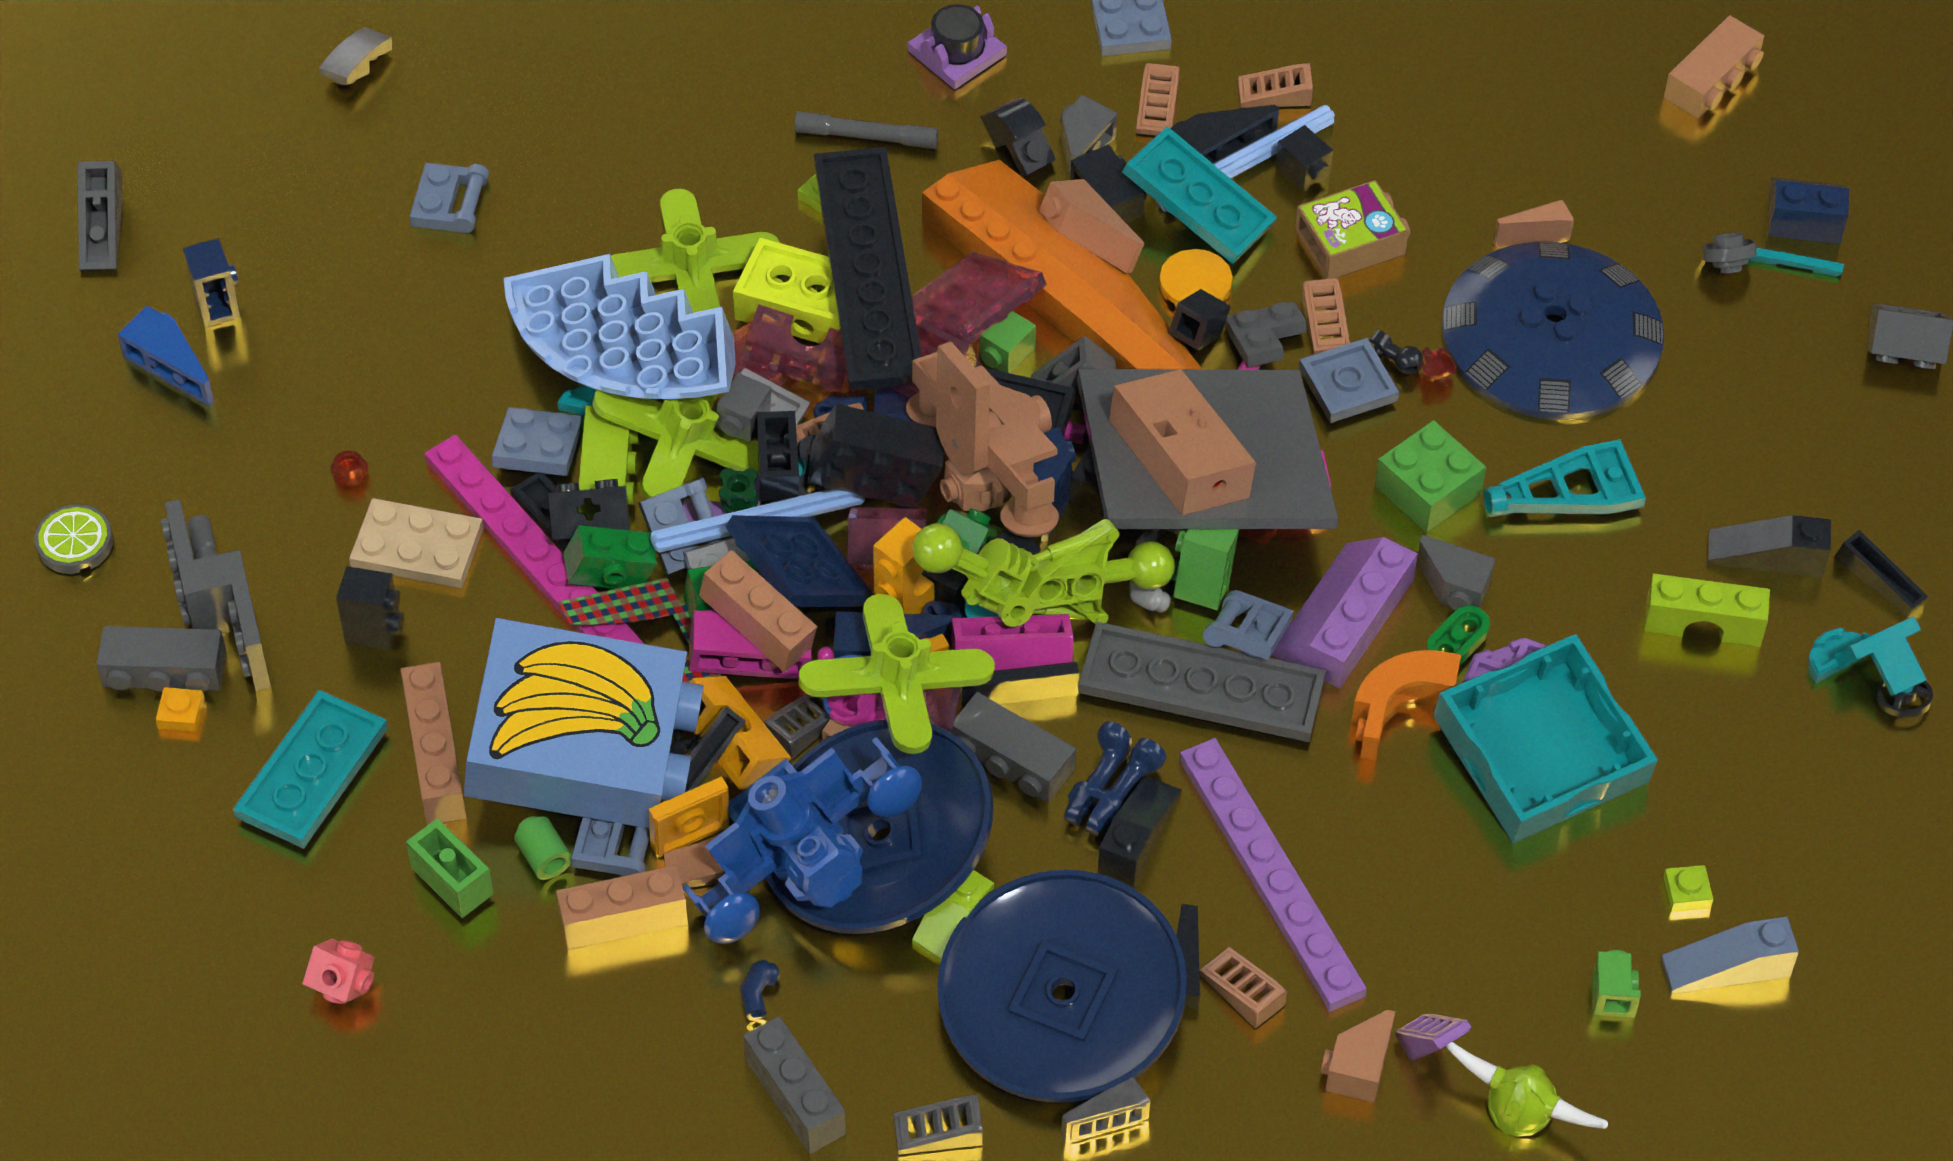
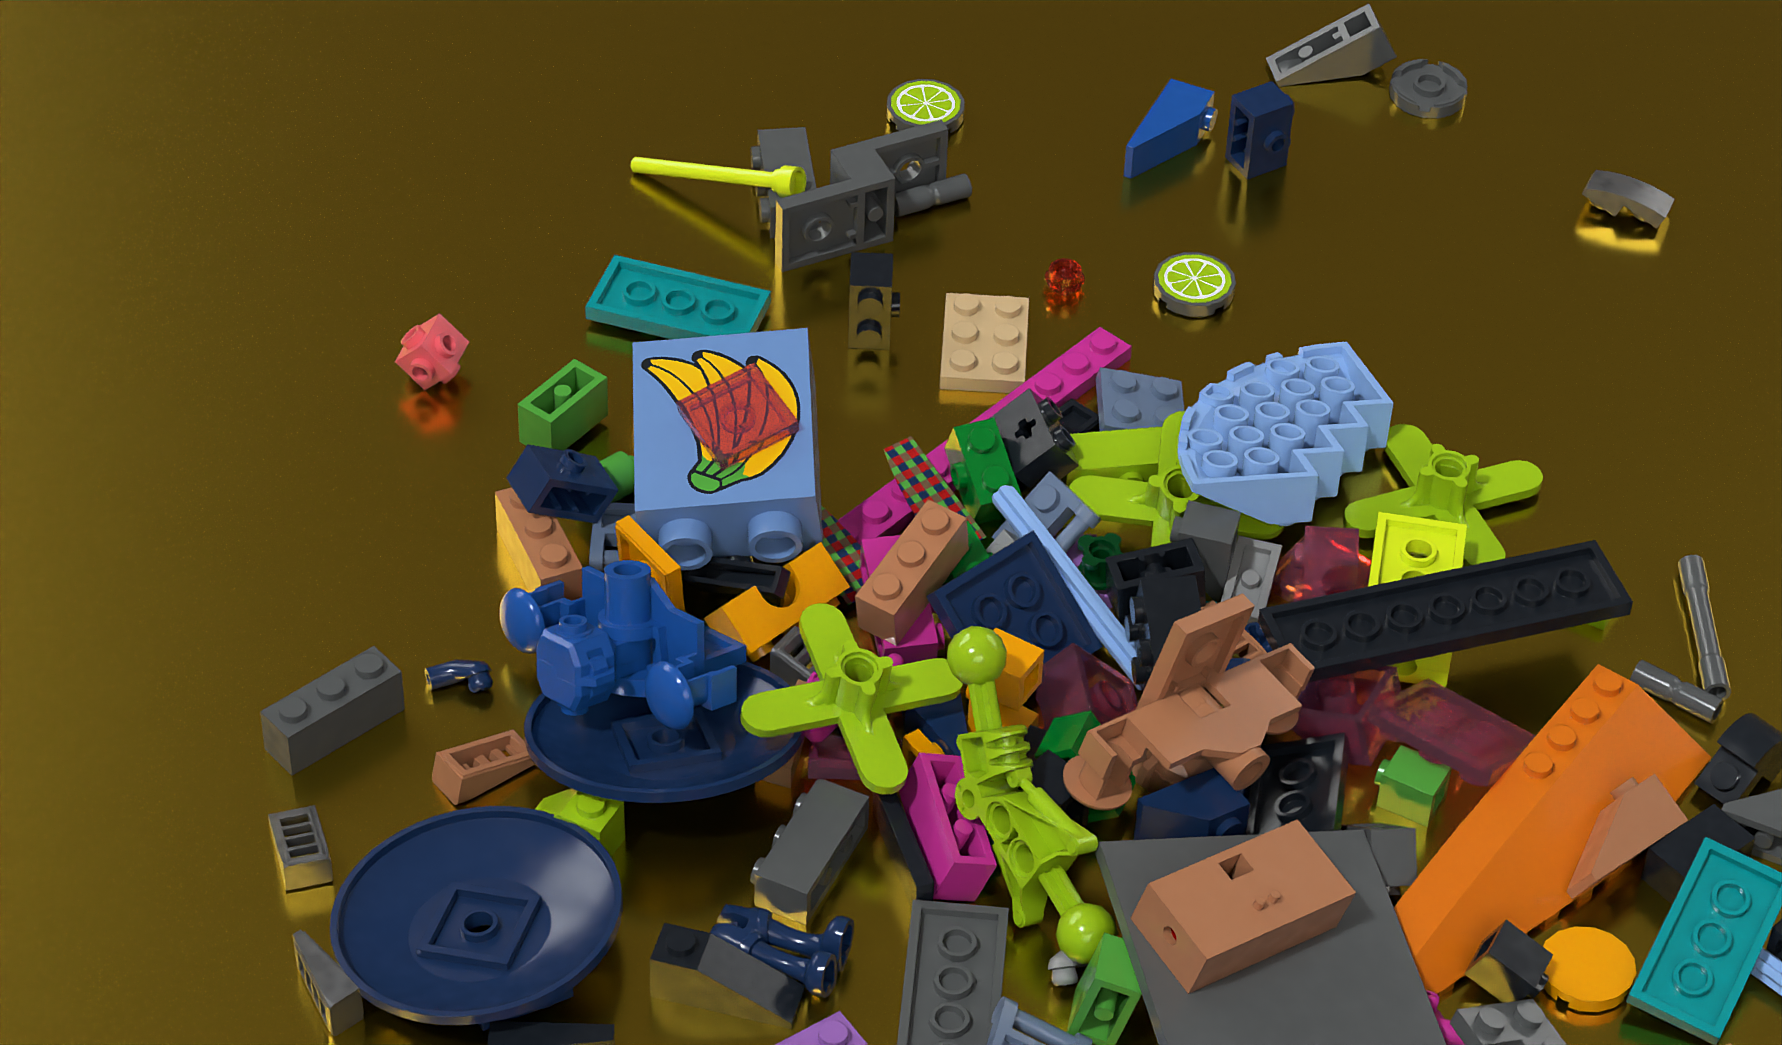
camera: 80 degrees right, 10 degrees down
light orange plate [156,687,205,732] -> none
sand blue plate [410,163,489,233] -> none
none -> nougat slope [432,730,535,805]
none -> dark blue brick [506,444,618,524]
none -> neon yellow piece [631,157,806,198]
none -> clear pink tile [676,363,799,471]
none -> tile [1153,252,1236,317]
none -> dark grey tile [1389,59,1467,118]
none -> dark grey piece [1630,660,1724,724]

